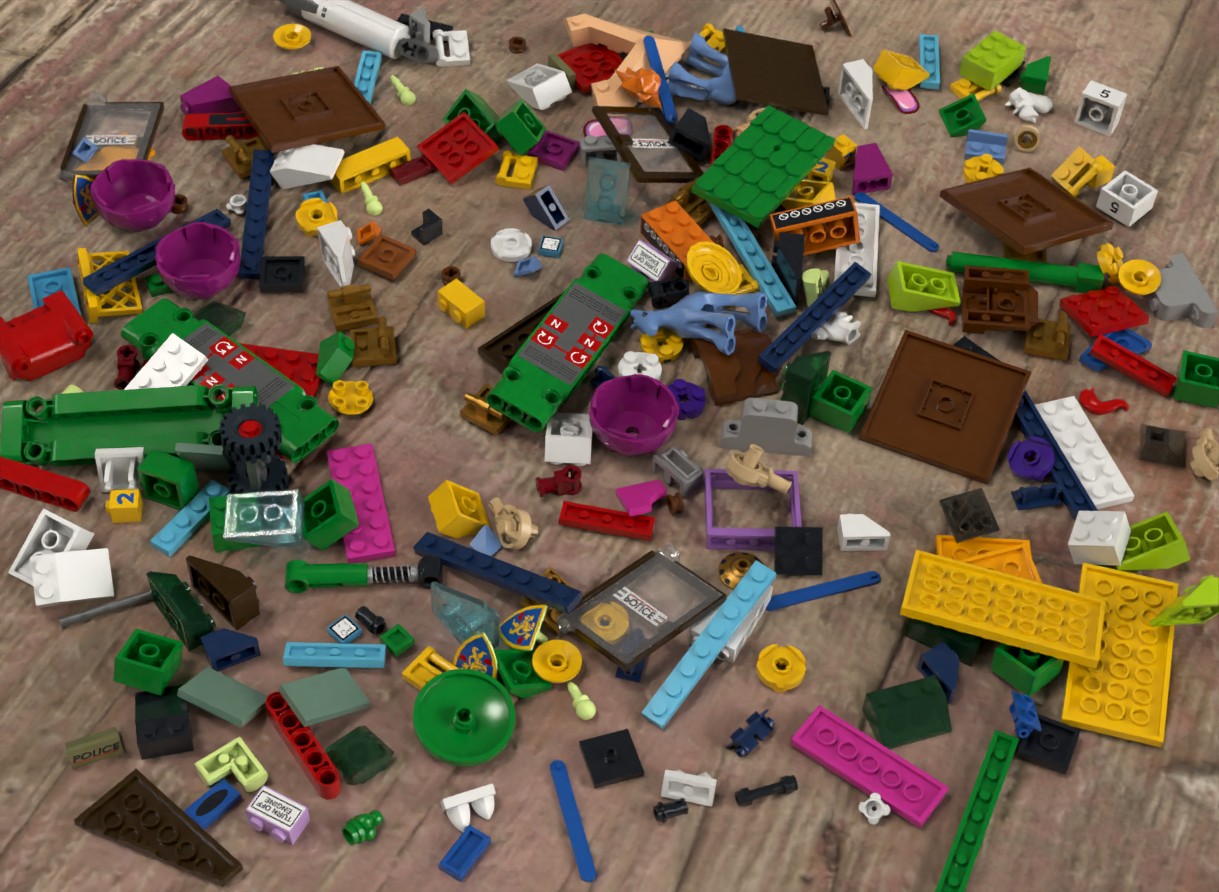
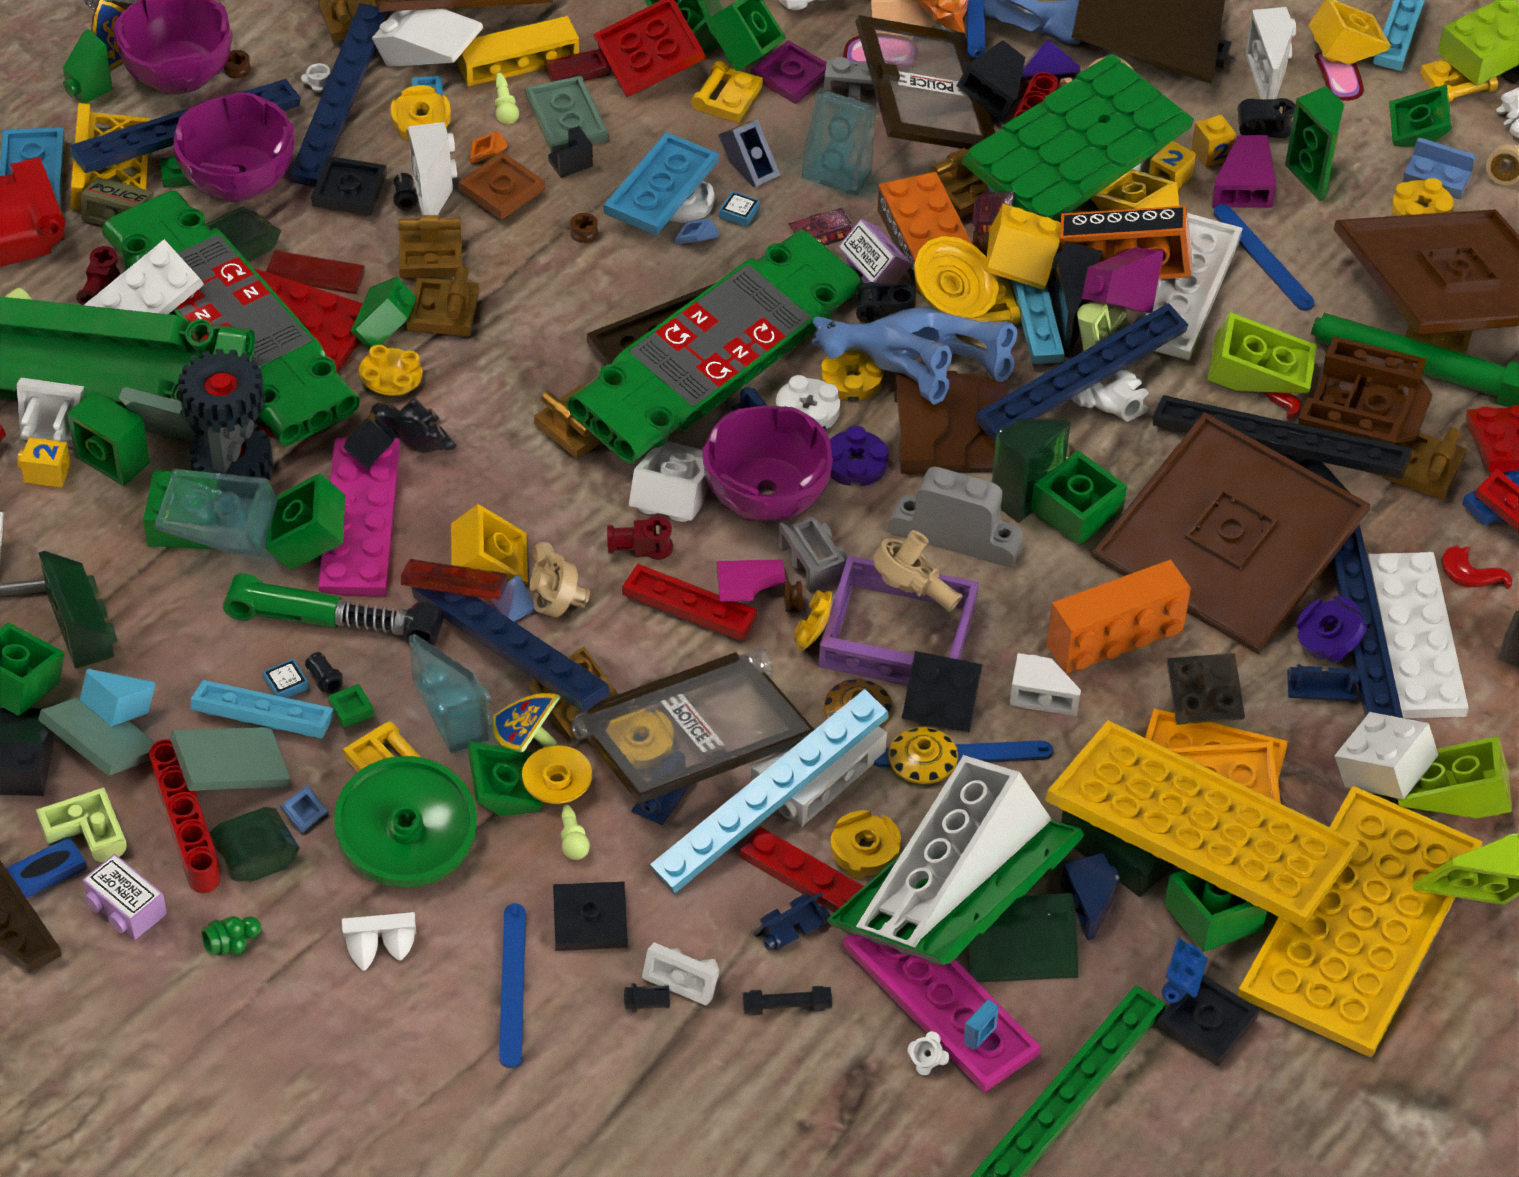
camera: 15 degrees right, 0 degrees up
medium azure plate [150,480,231,557] -> none
dark brown slope [186,555,260,630] -> none
dark blue slope [200,628,261,672] -> none
yellow brick [437,279,485,328] -> none
blue tile [438,825,491,882] -> none
shield [453,633,498,680] -> none
none -> green slope [63,29,113,104]
none -> medium azure slope [80,669,156,727]
none -> olive panel [81,177,154,226]
none -> clear red tile [266,250,365,295]
none -> medium blue slope [280,785,329,834]
none -> black panel [343,412,396,468]
none -> black animal [370,397,457,453]
none -> black pin [393,173,418,211]
none -> clear red tile [401,559,508,600]
none -> sand green tile [525,76,609,153]
none -> dark azure plate [604,132,718,236]
none -> red plate [739,826,864,913]
none -> clear pink piece [788,208,853,246]
none -> yellow dish [793,590,832,652]
none -> white piece [827,755,1085,966]
none -> yellow dish [889,727,958,785]
none -> dark azure tile [963,999,999,1050]
none -> clear pink piece [972,191,1014,235]
none -> yellow slope [985,204,1061,290]
none -> dark purple slope [1021,39,1081,81]
none -> orange brick [1046,559,1191,674]
none -> magenta slope [1082,247,1164,313]
none -> black plate [1152,395,1412,480]
none -> black piece [1237,98,1295,138]
none -> green slope [1285,86,1344,202]

